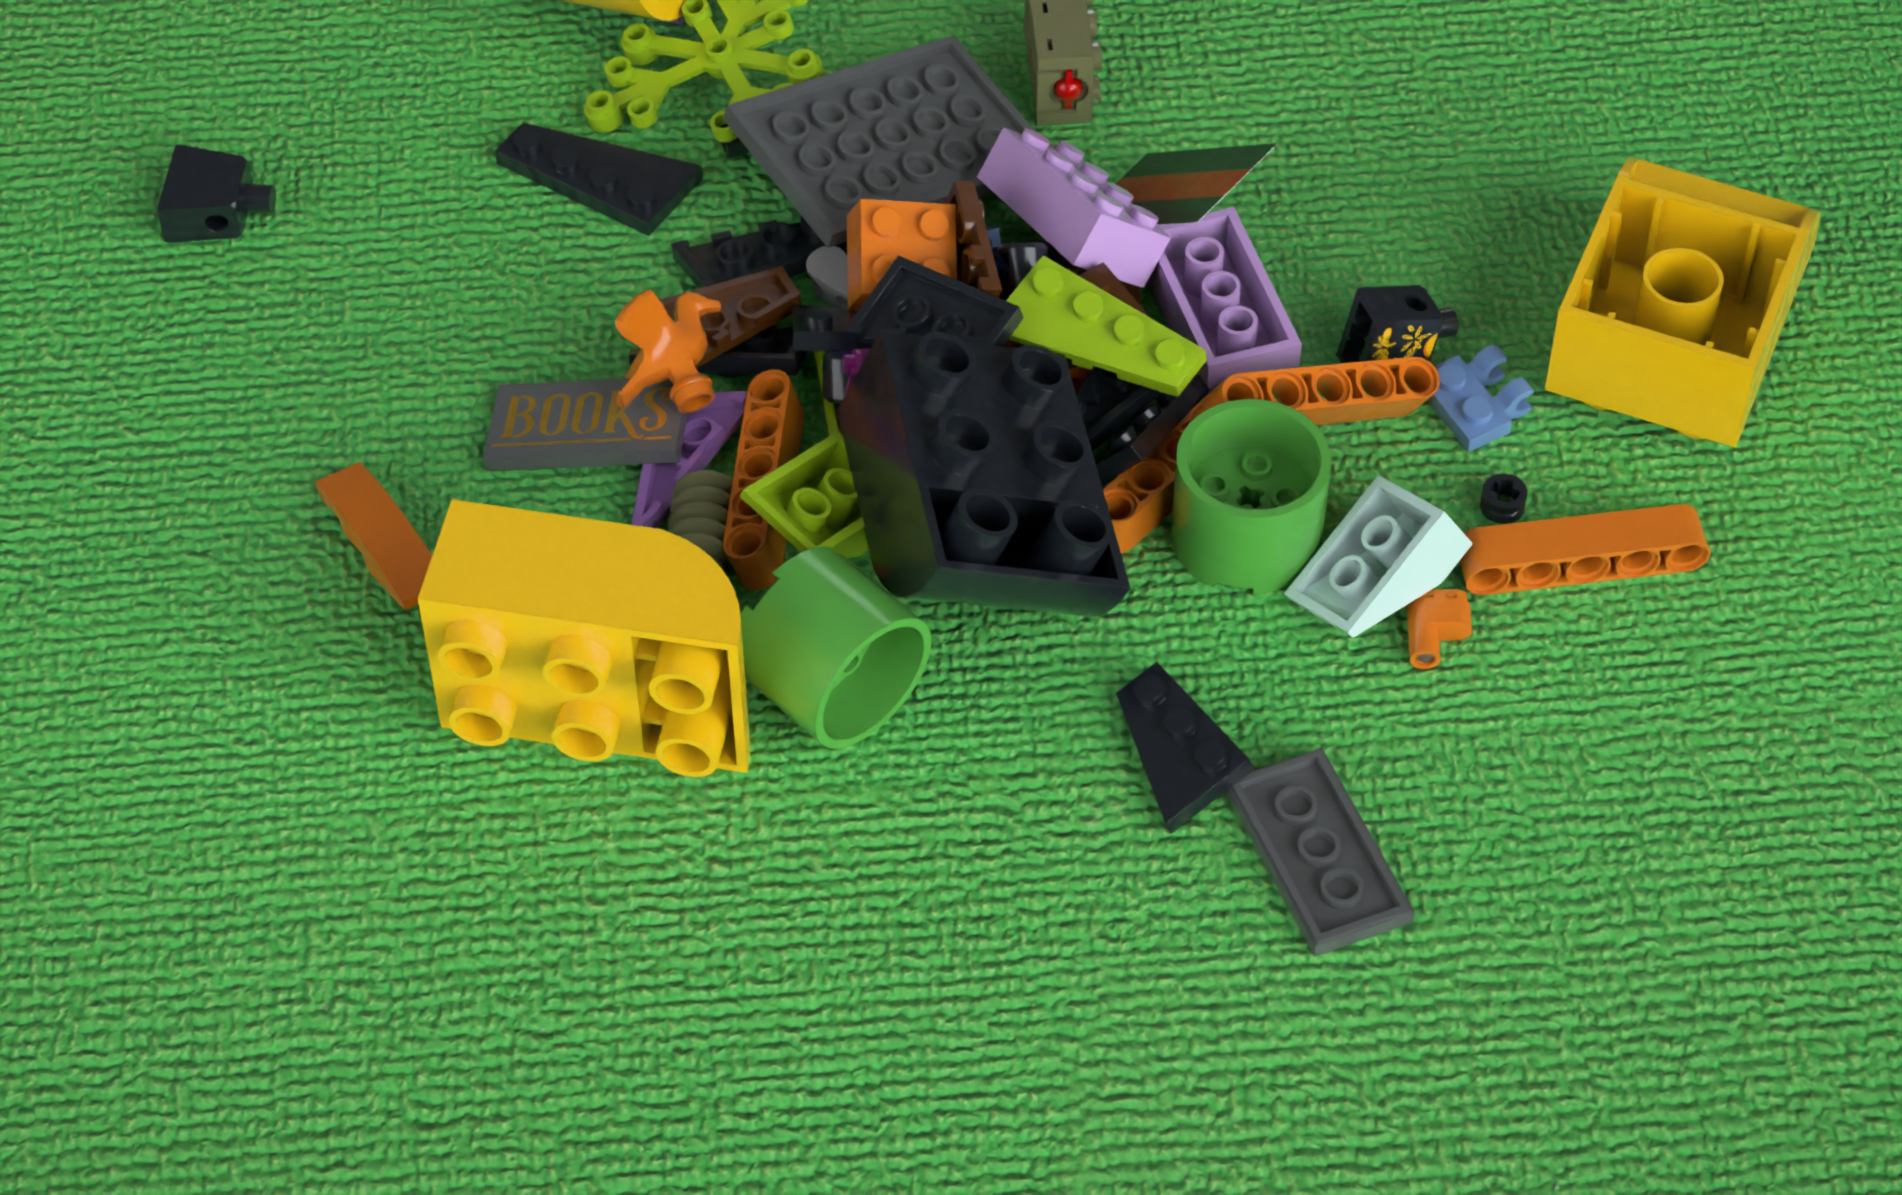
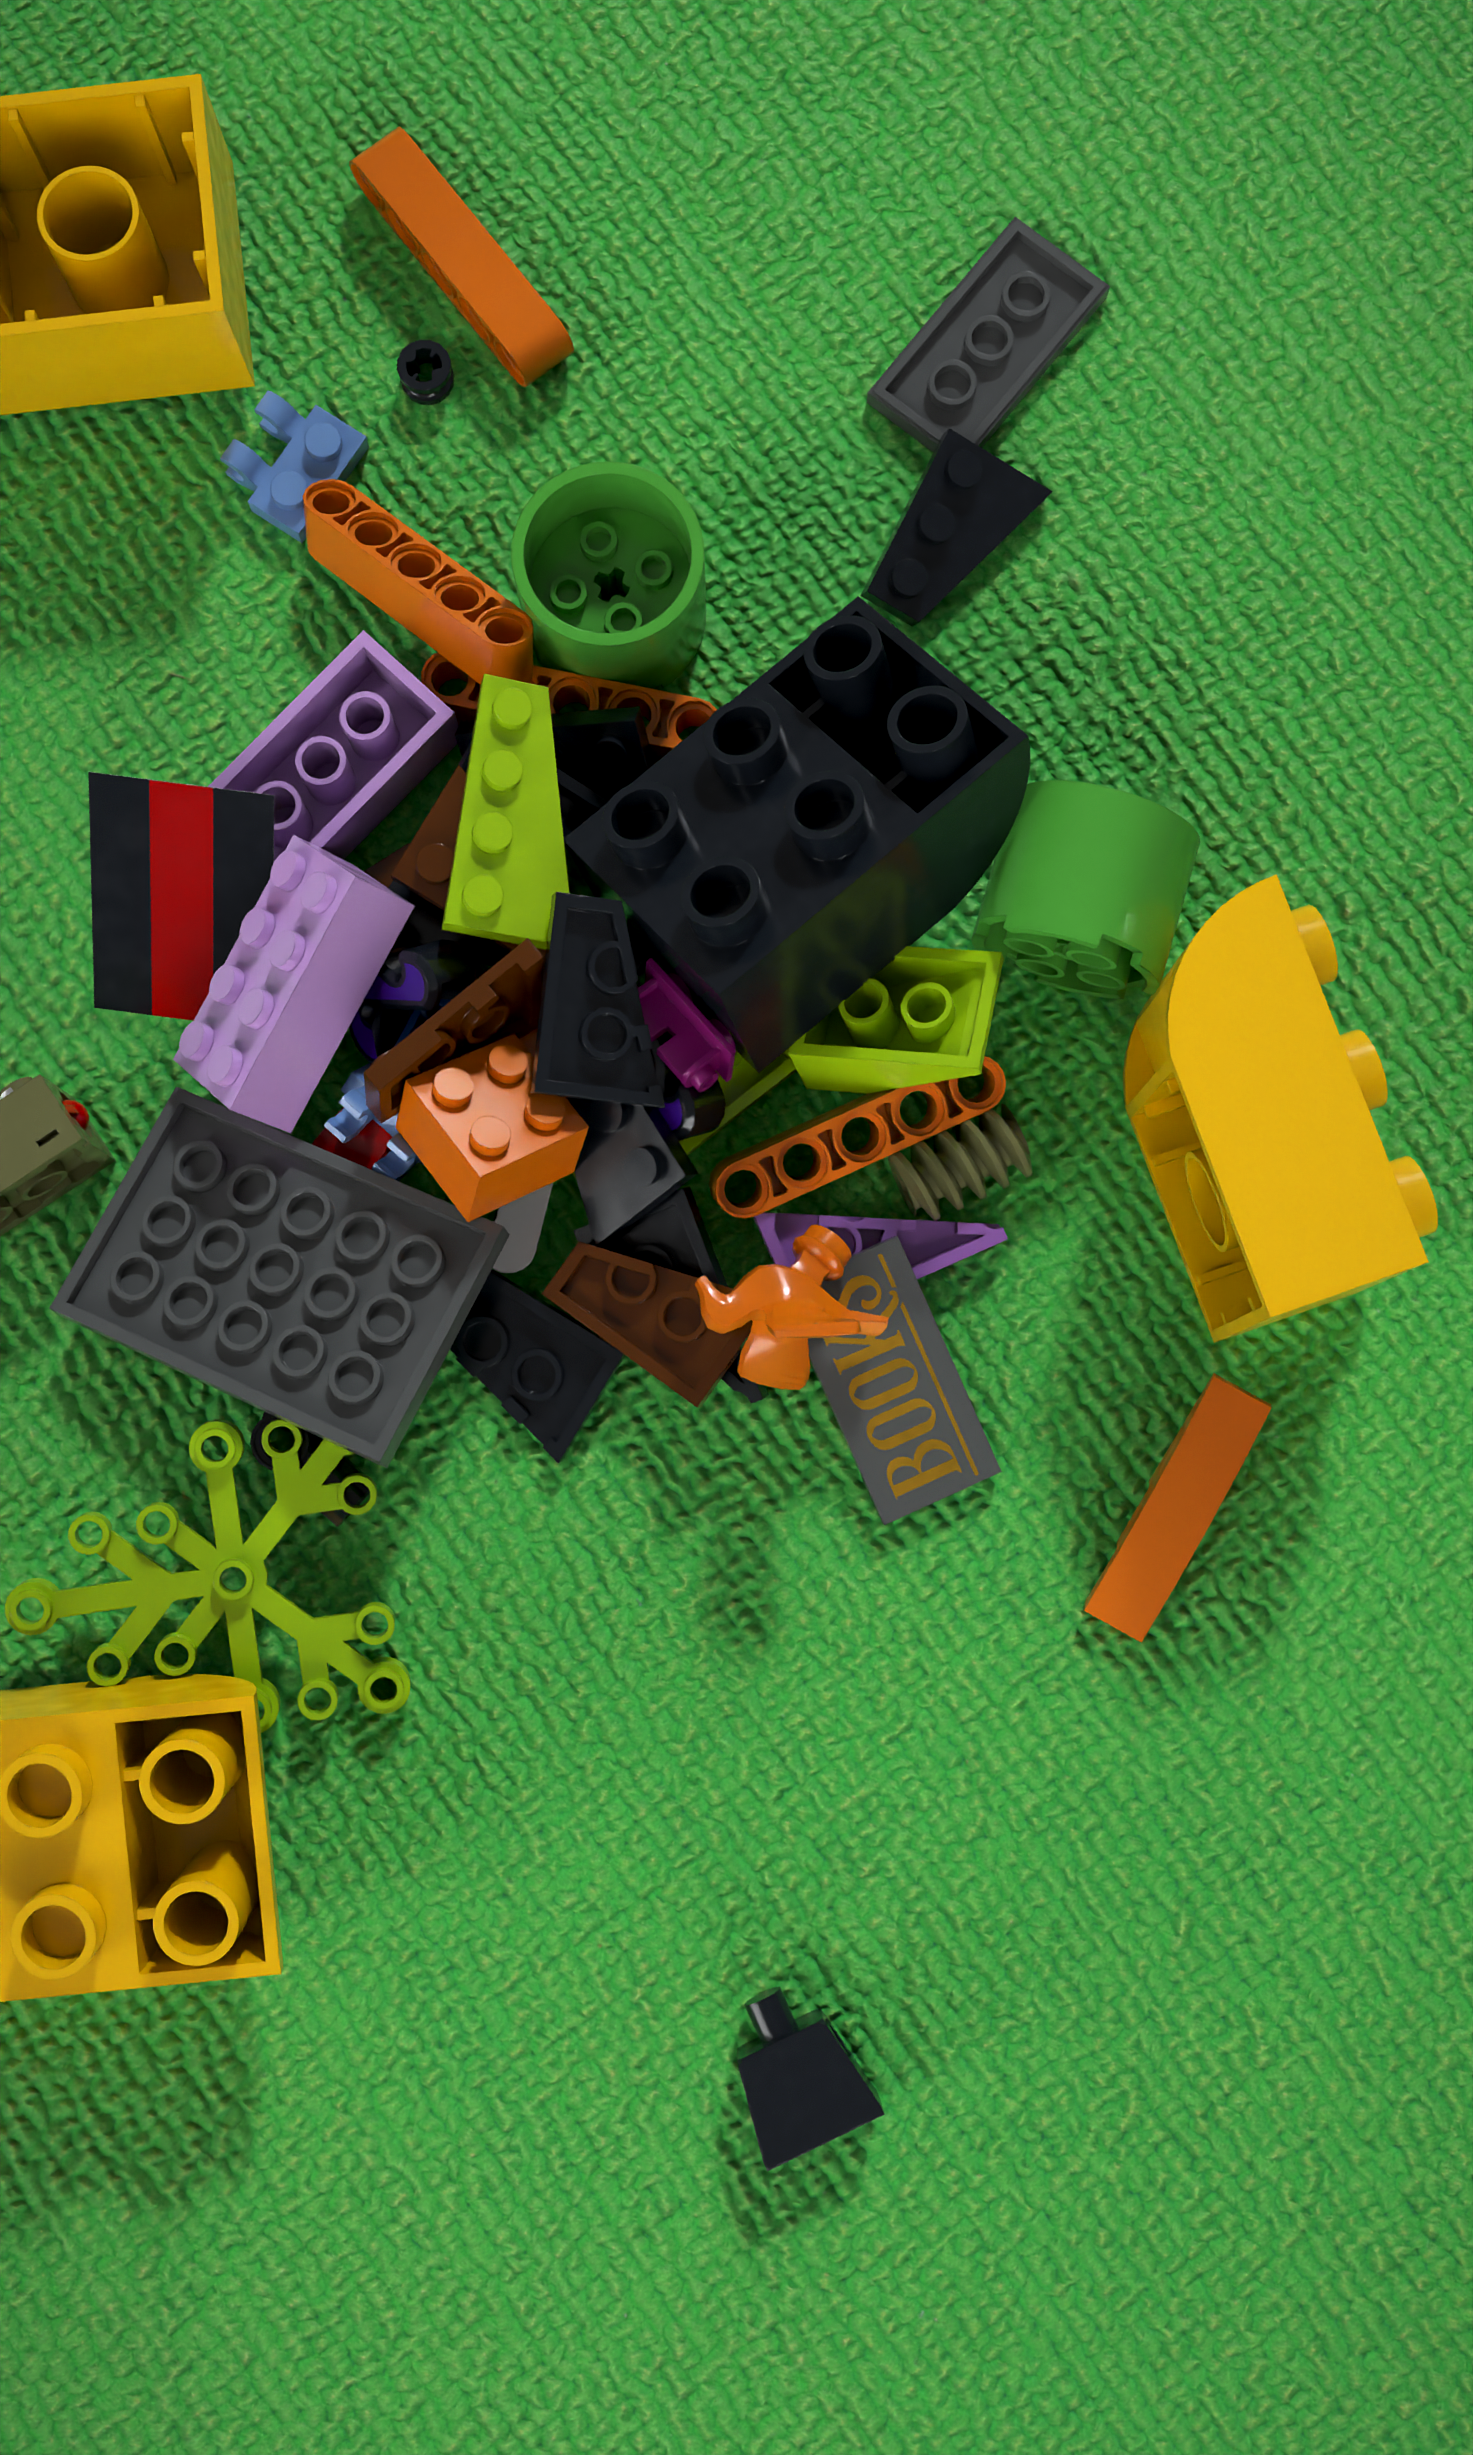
camera: 120 degrees left, 30 degrees up
black wing [495,123,703,236] -> none
light aqua slope [1284,475,1473,638] -> none
black torso [1336,285,1459,364] -> none
orange piece [1406,589,1472,669] -> none

